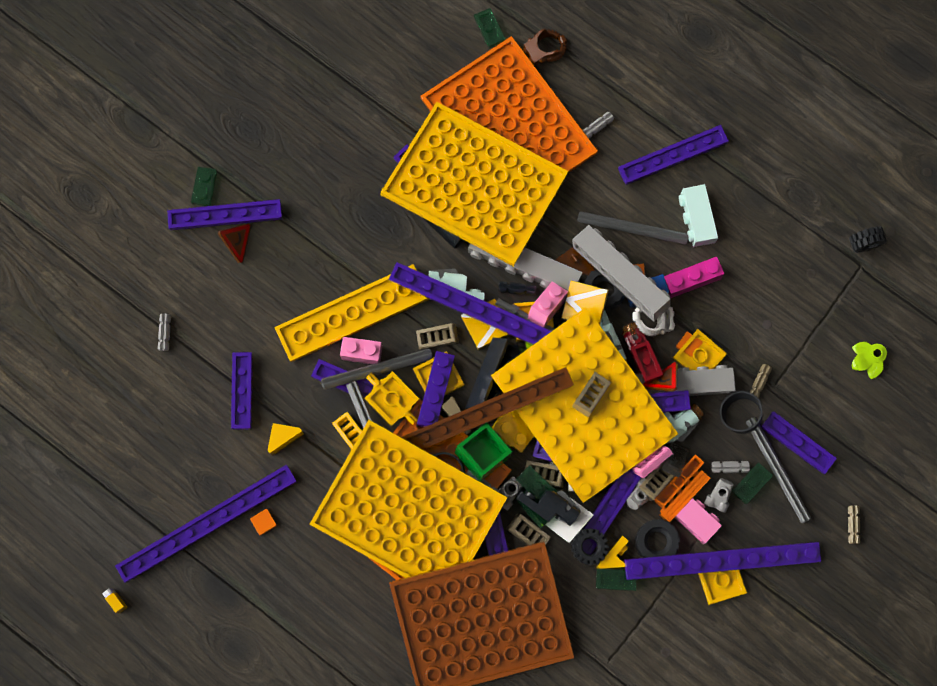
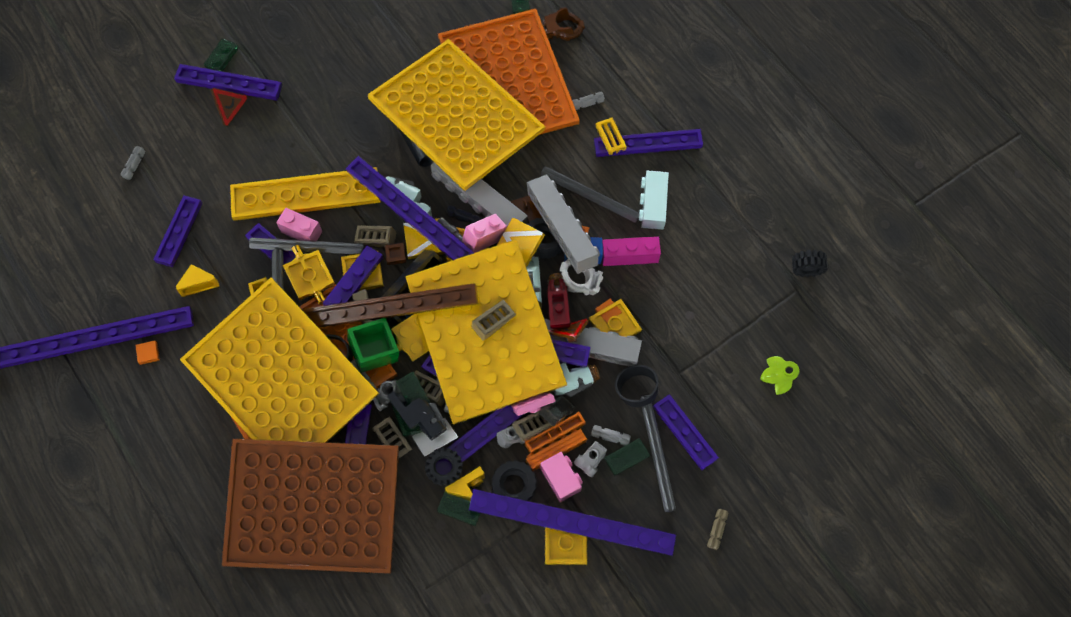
camera: 15 degrees right, 10 degrees down
dark tan axle [750,364,772,399] -> none
none -> reddish brown plate [385,243,406,265]
none -> yellow tile [596,118,627,155]

